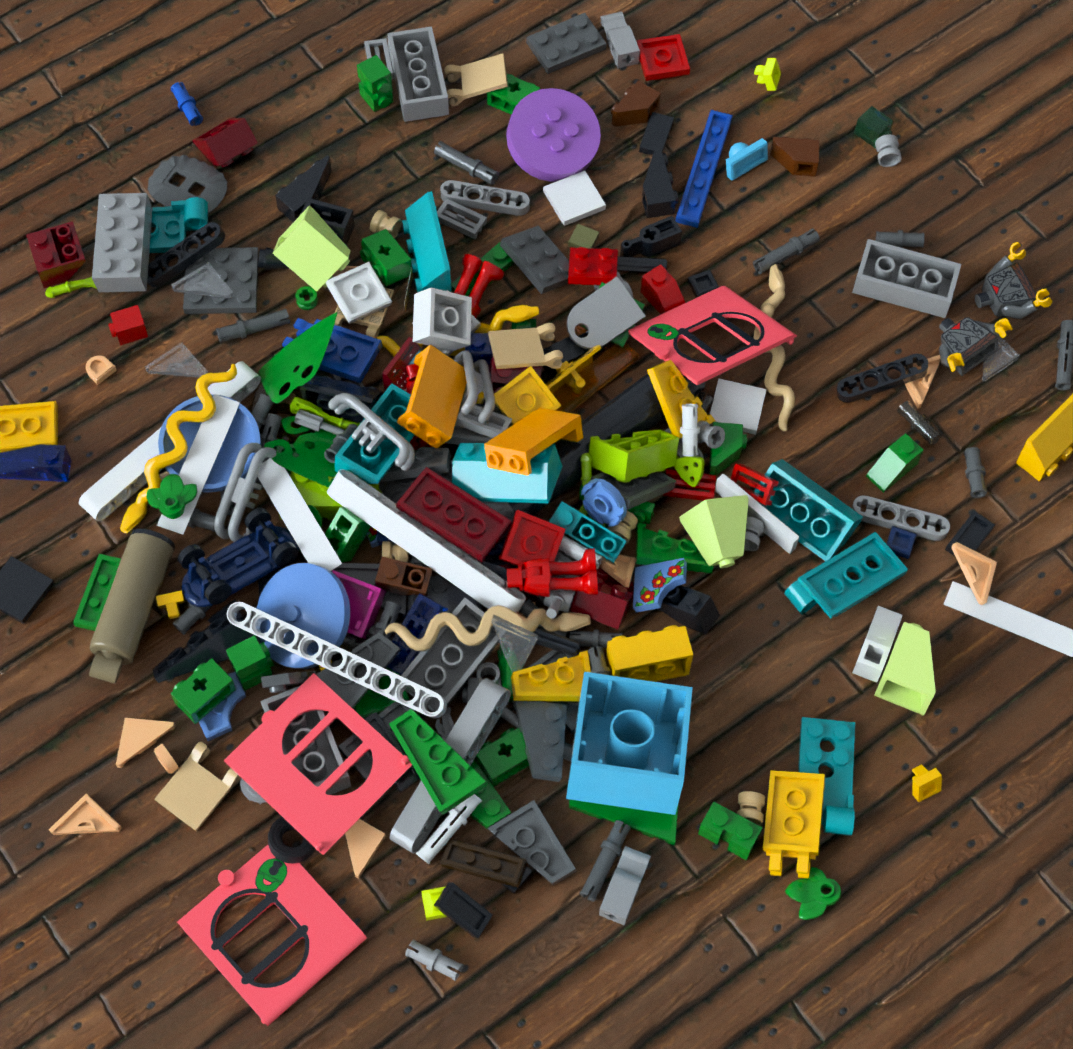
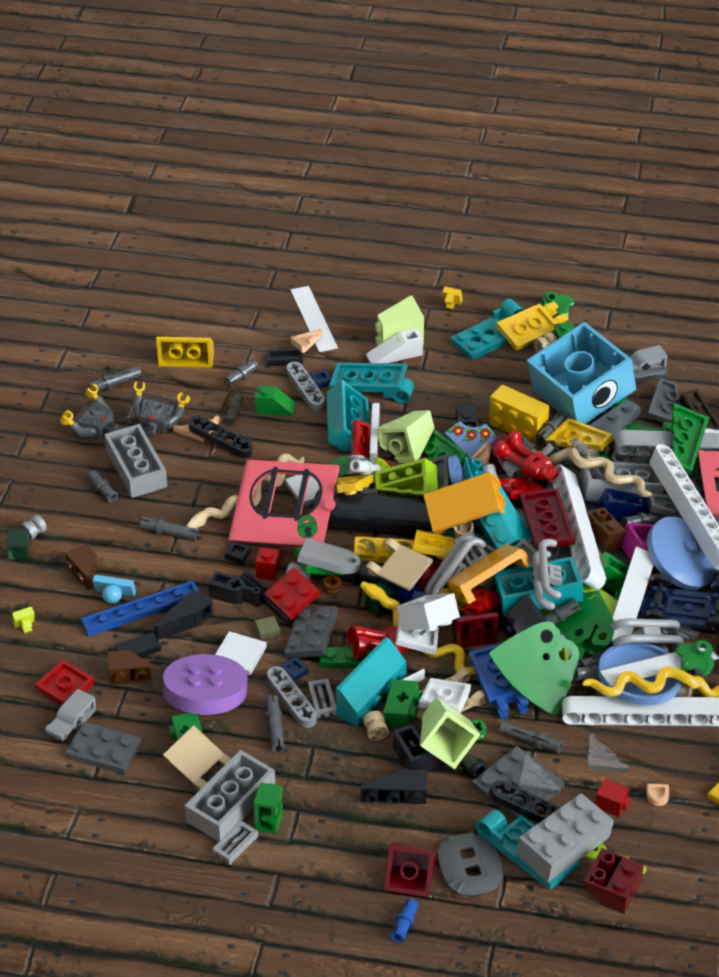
camera: 130 degrees left, 20 degrees down
none -> dark blue tile [280,657,309,682]

